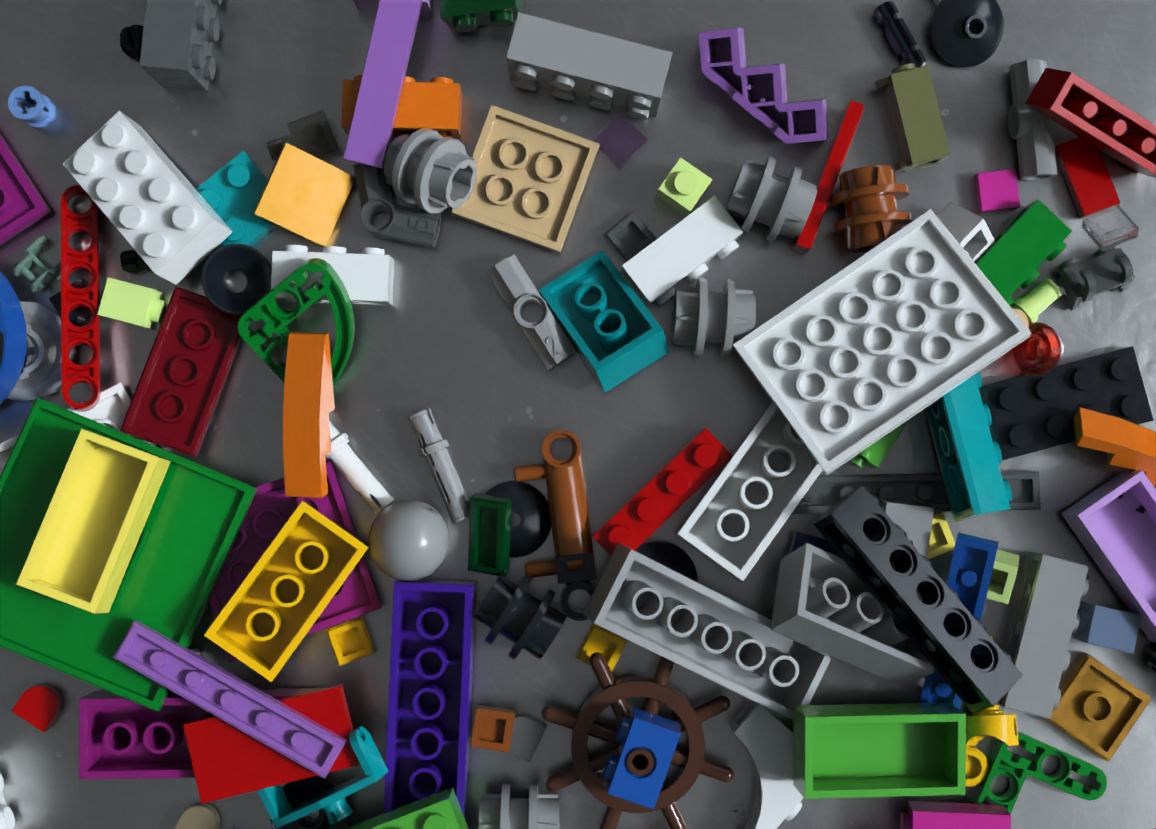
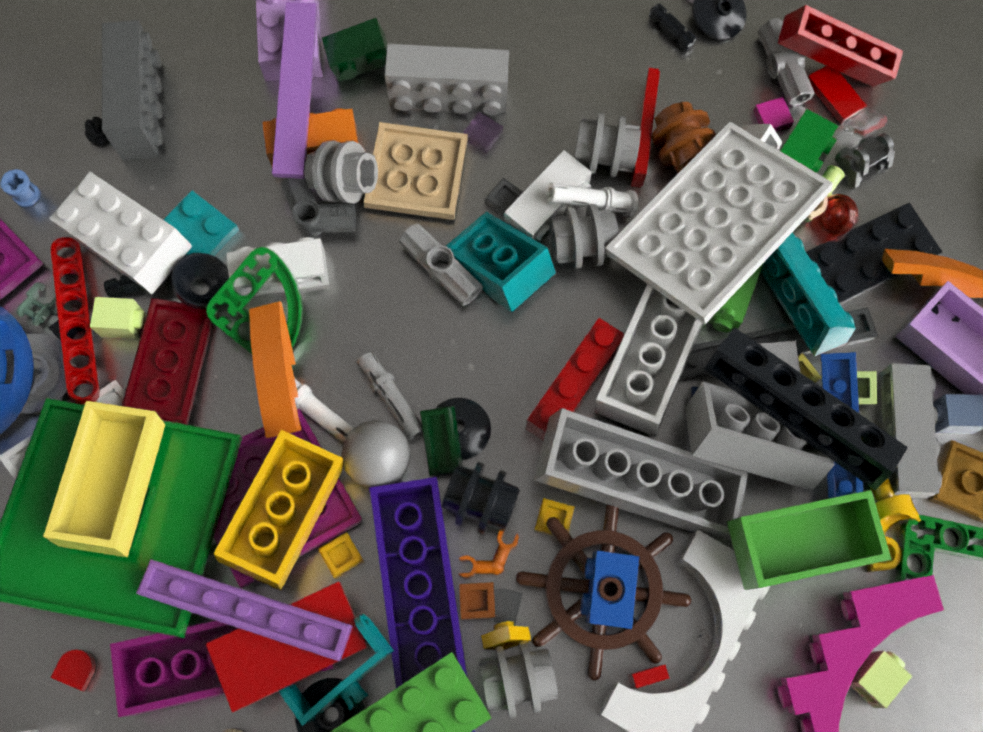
camera: 10 degrees left, 15 degrees down
tile [252,143,356,247] -> none
clear smoke plate [267,109,339,161] -> none
dark orange piece [513,430,597,621] -> none
yellowish green brick [656,157,713,218] -> none
medium lavender brick [698,28,829,144] -> none
olive brick [875,63,950,172] -> none
none -> orange arm [459,531,519,579]
none -> yellow plate [481,621,531,650]
none -> white pin [546,182,638,218]

